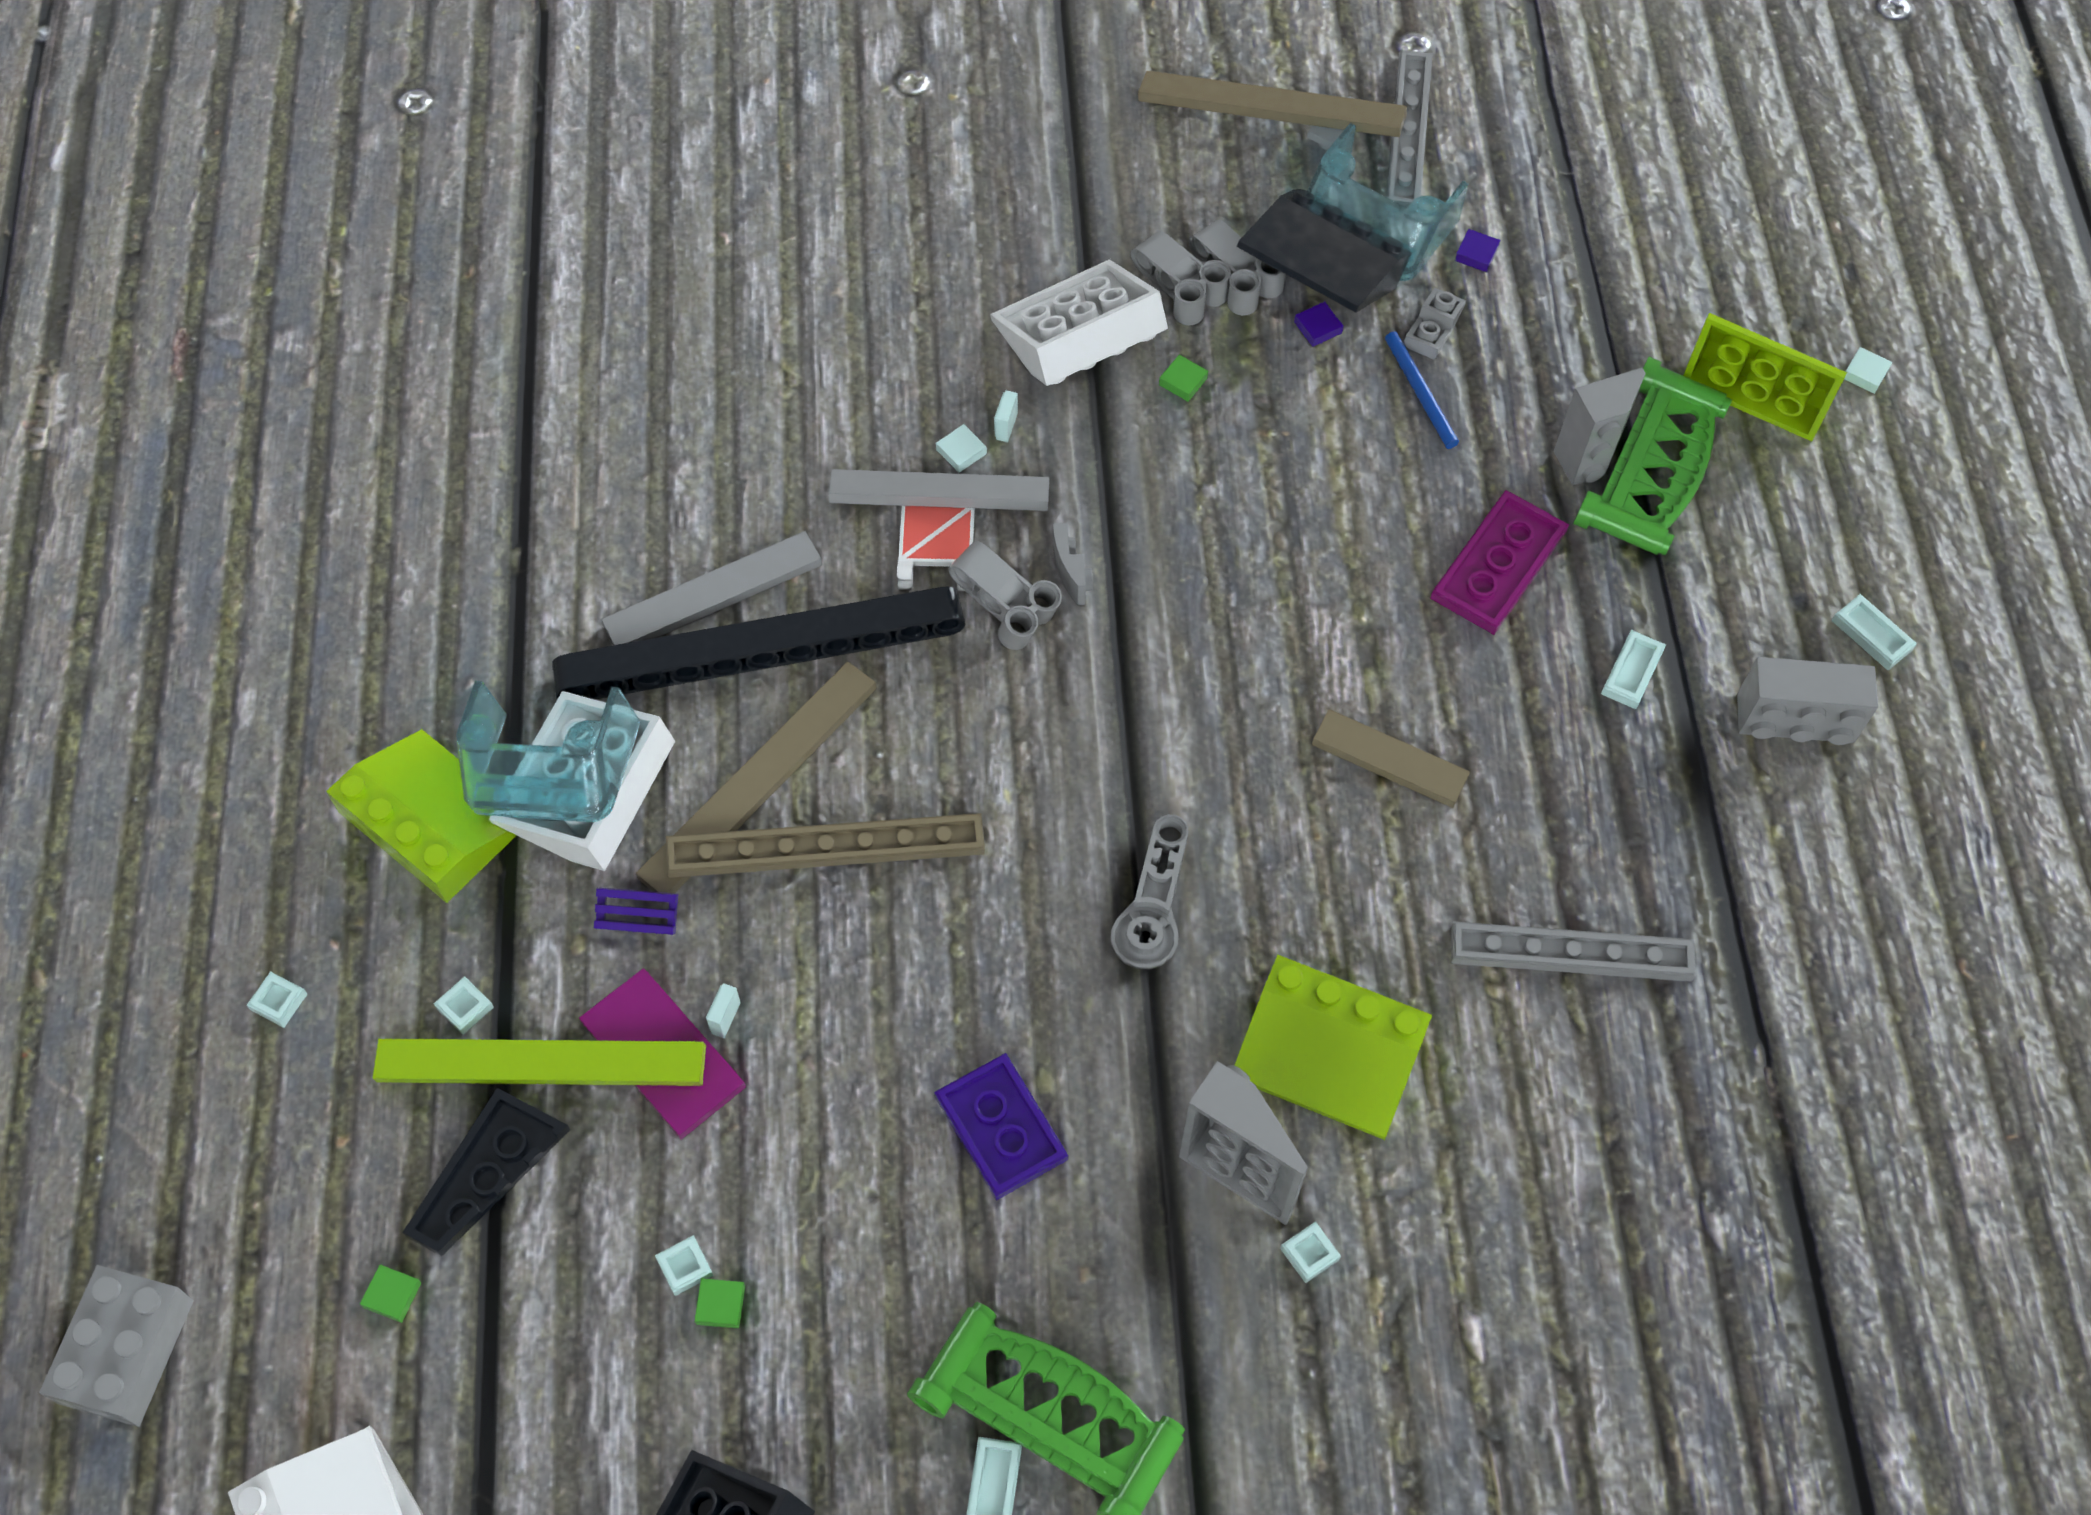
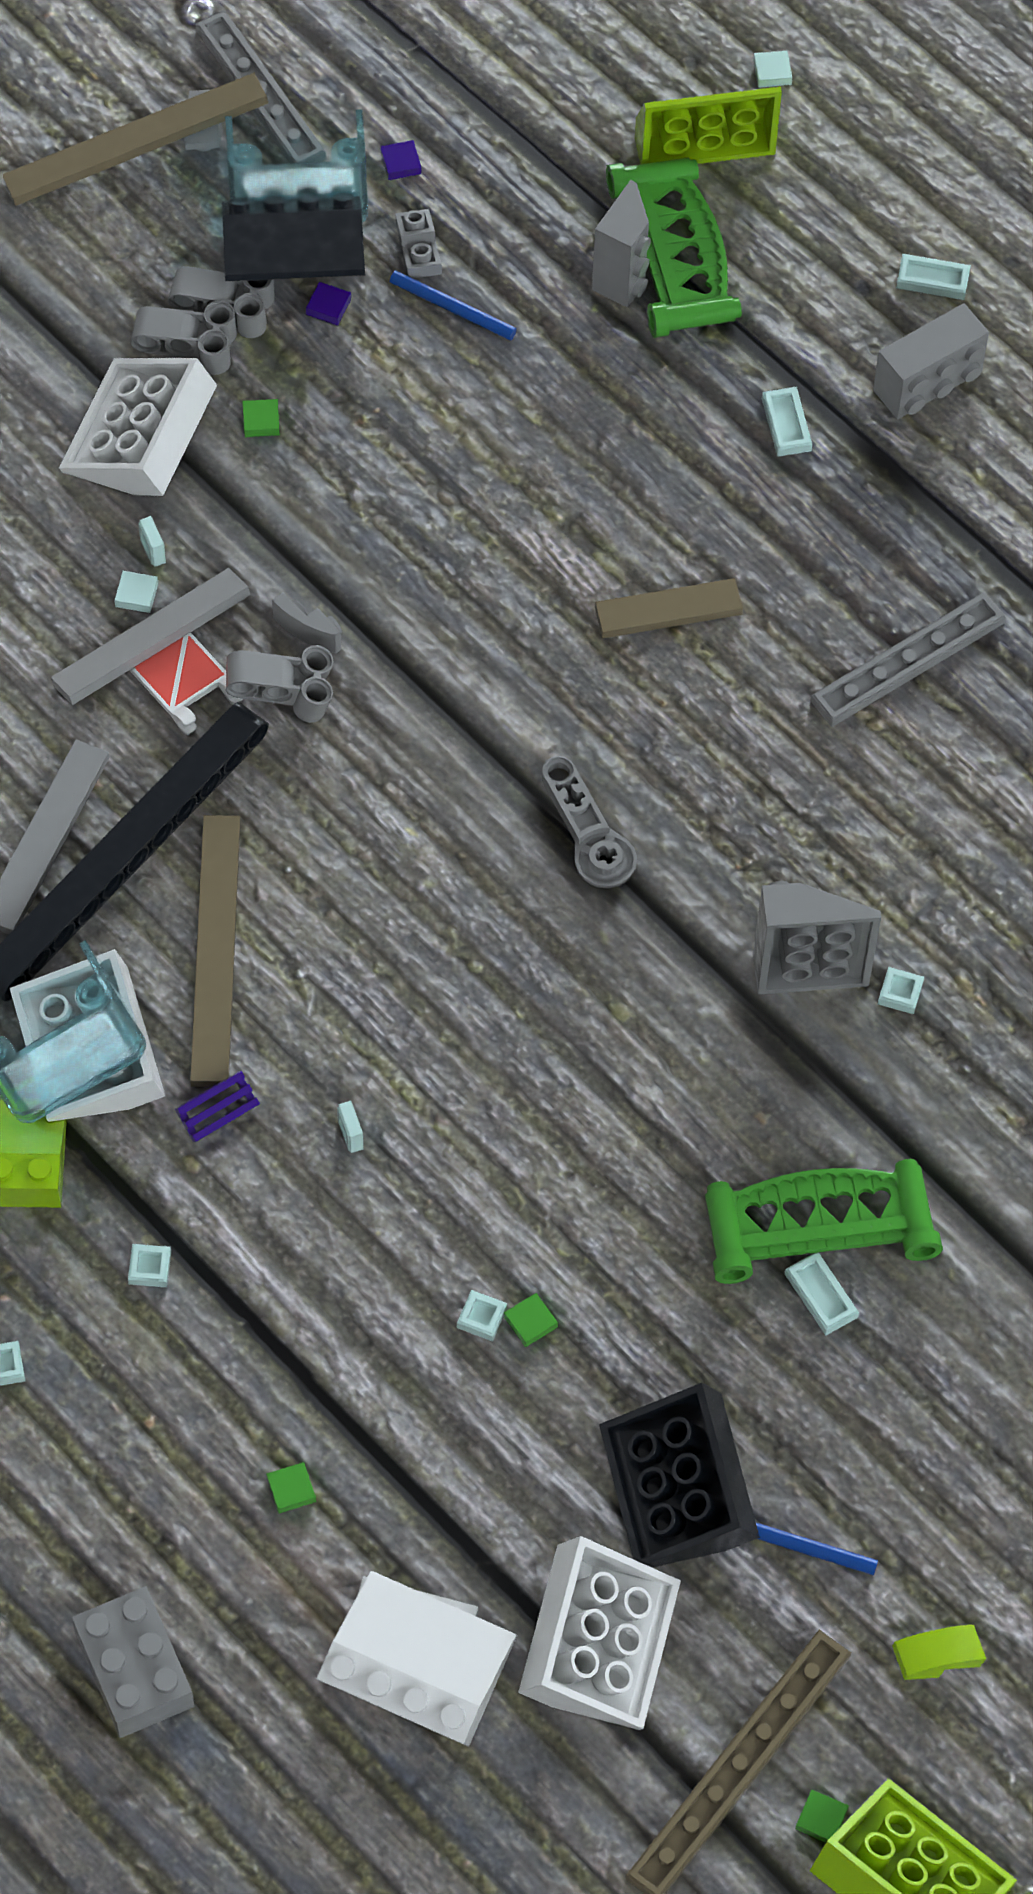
camera: 40 degrees left, 0 degrees up
lime tile [373,1039,706,1086] -> none
black wing [402,1088,570,1257] -> none
magenta tile [579,968,746,1140] -> none
dark tan tile [665,813,985,878] -> none
dark purple tile [934,1053,1069,1201] -> none
lime slope [1234,954,1432,1140] -> none
magenta tile [1430,490,1569,635] -> none

